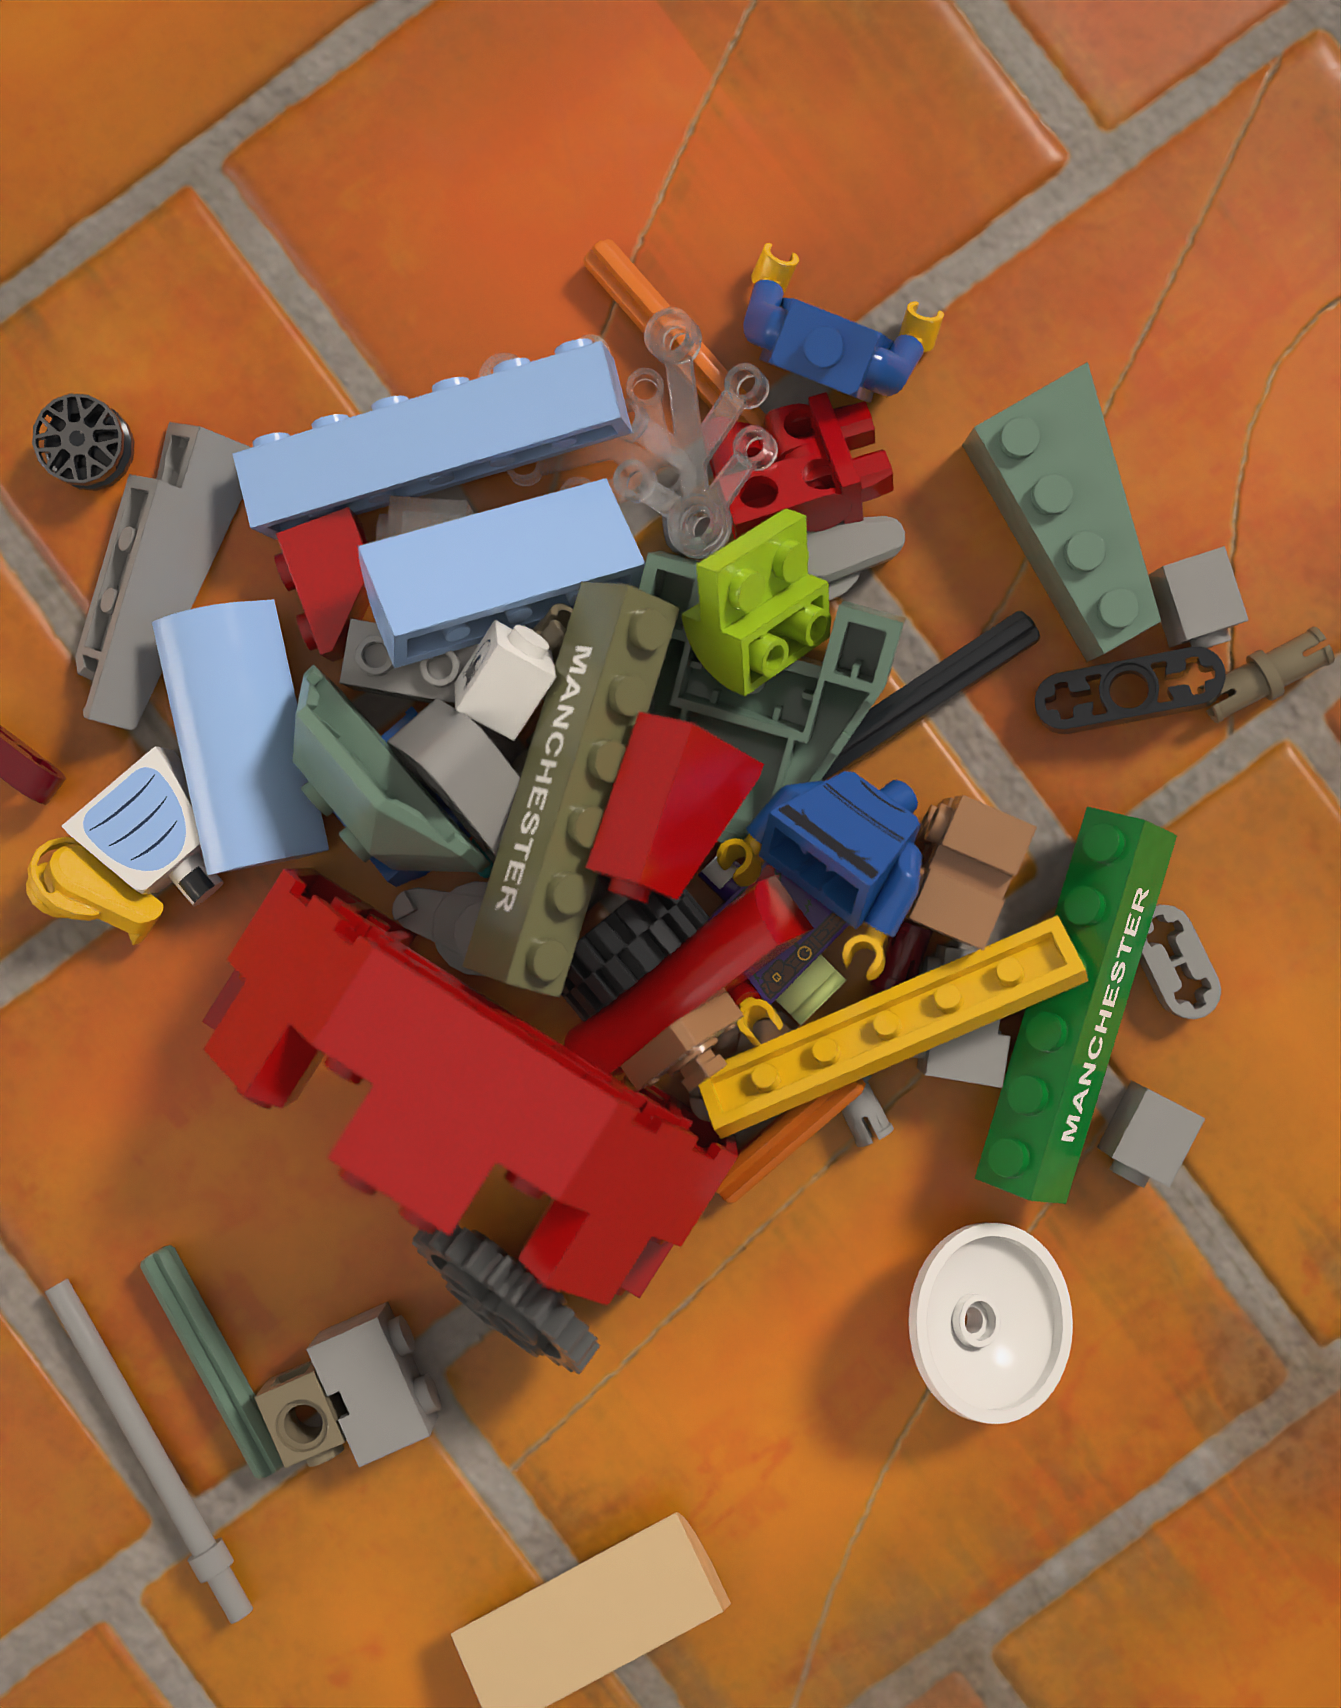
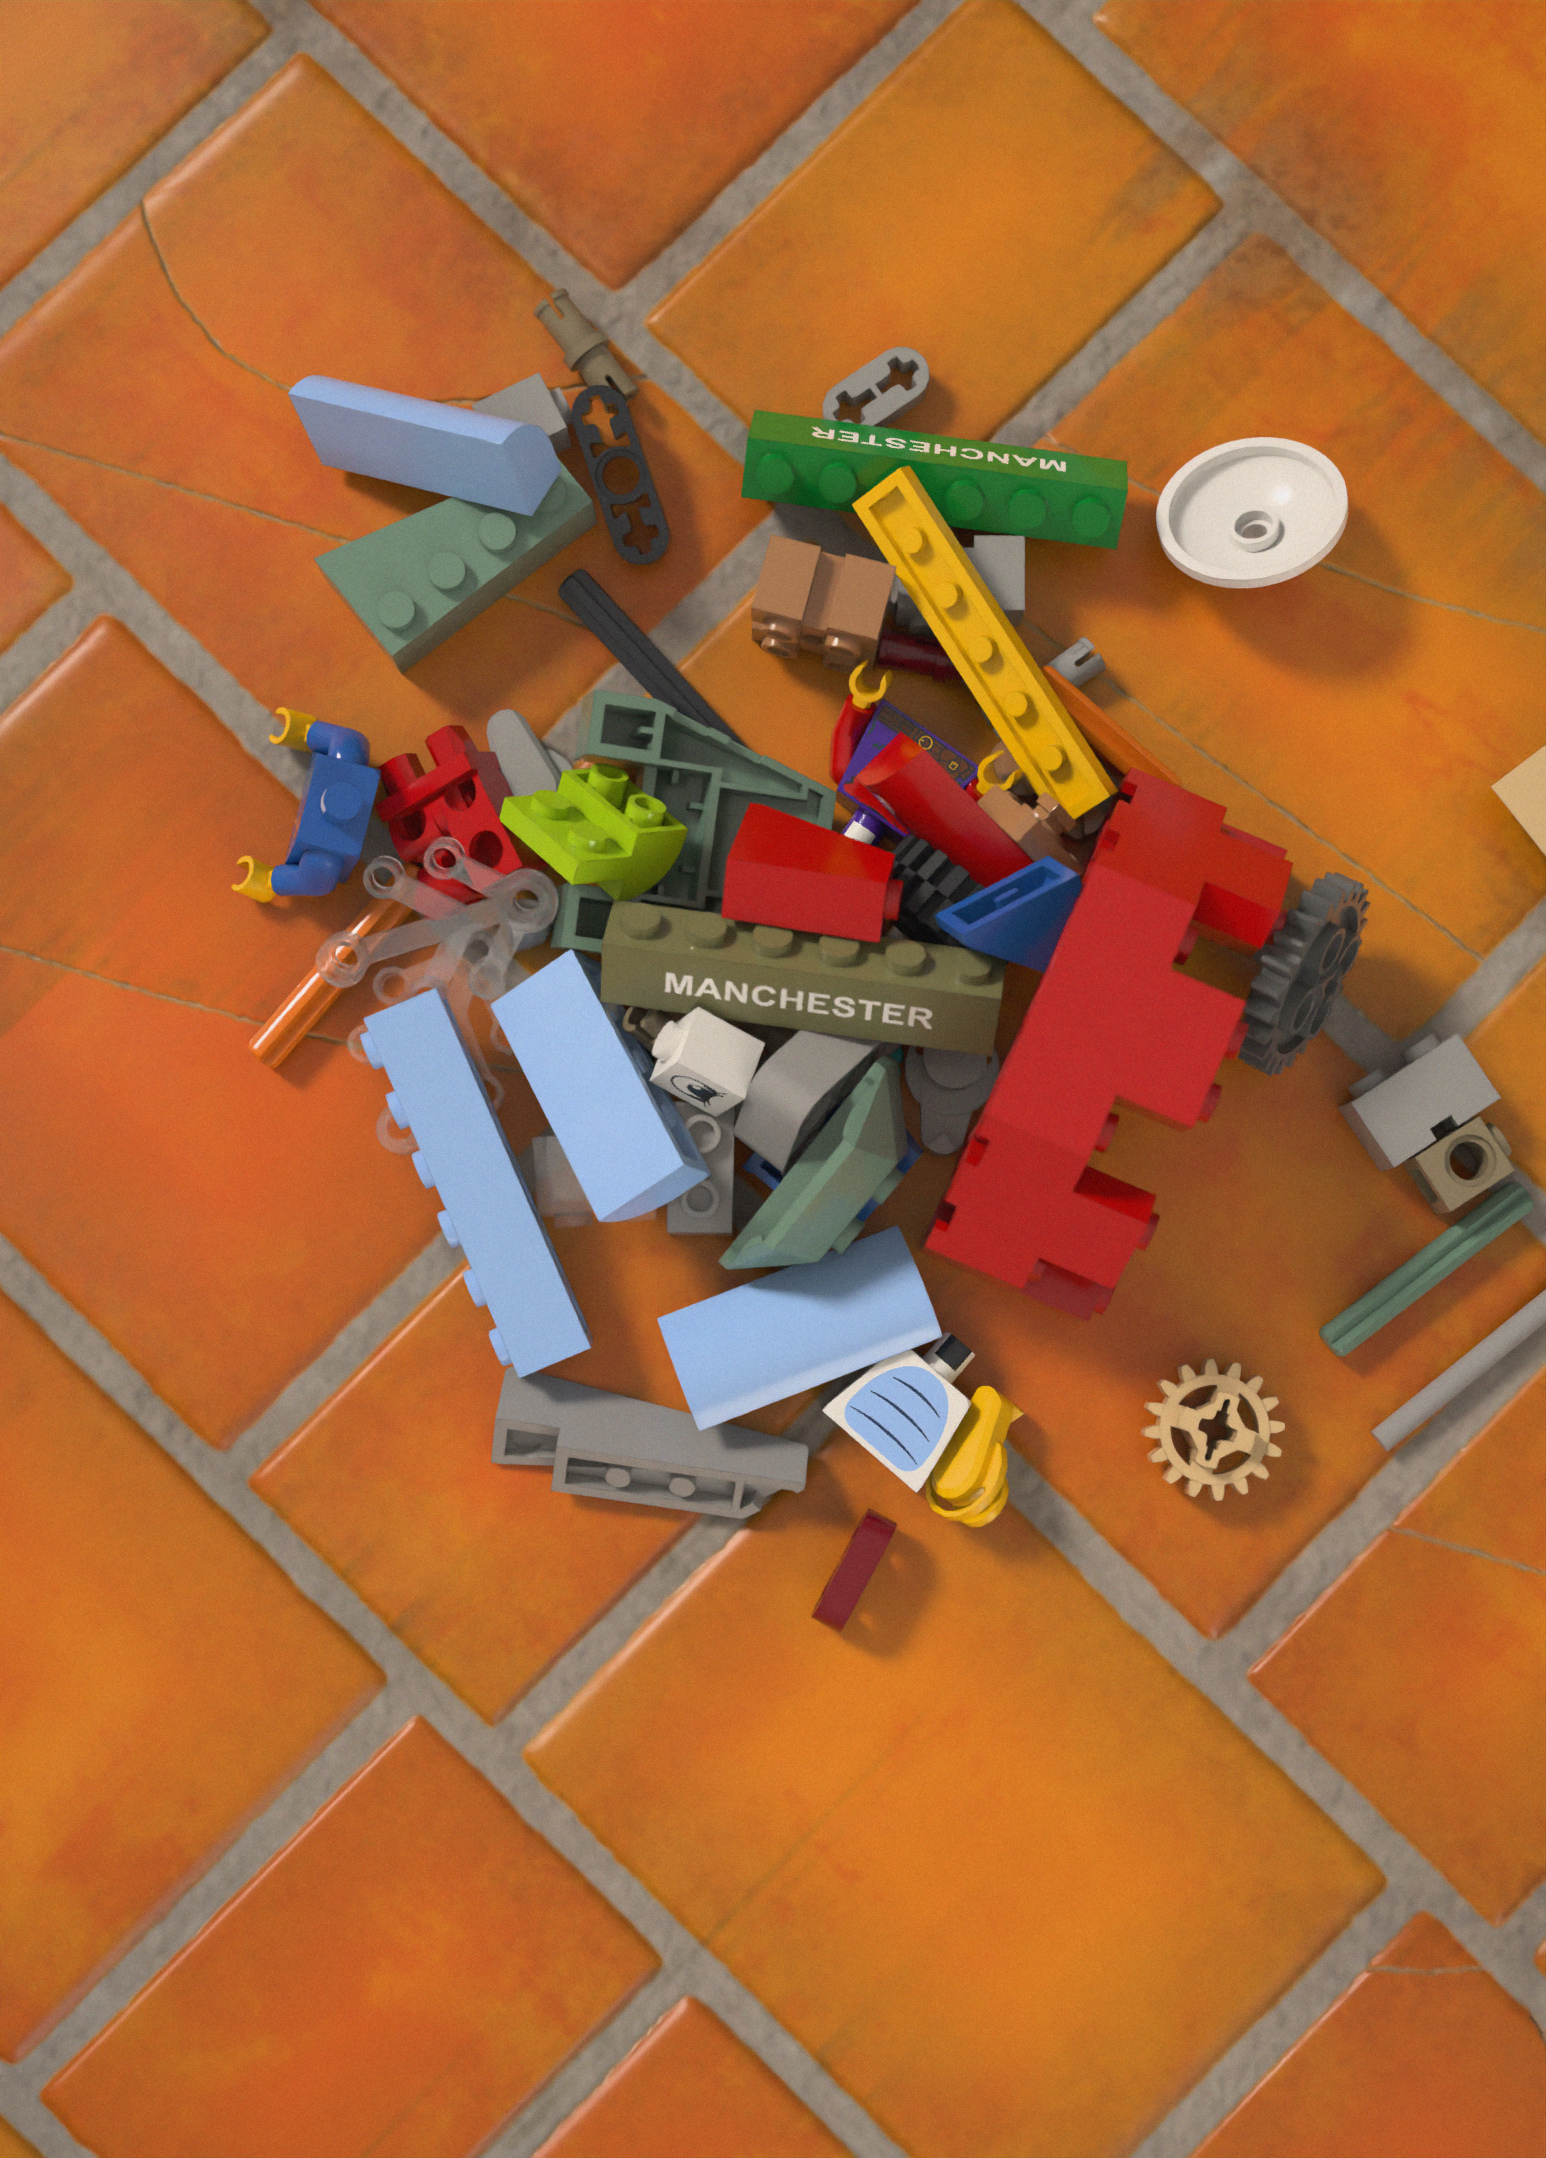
camera: 100 degrees left, 5 degrees down
wheel [32,394,135,491] -> none
red slope [274,507,370,662] -> none
blue torso [717,771,922,980] -> none
yellowish green piece [776,954,847,1025] -> none
light grey brick [1097,1080,1206,1188] -> none
none -> light blue brick [288,375,562,516]
none -> blue slope [935,856,1082,973]
none -> tan gear [1141,1359,1285,1500]

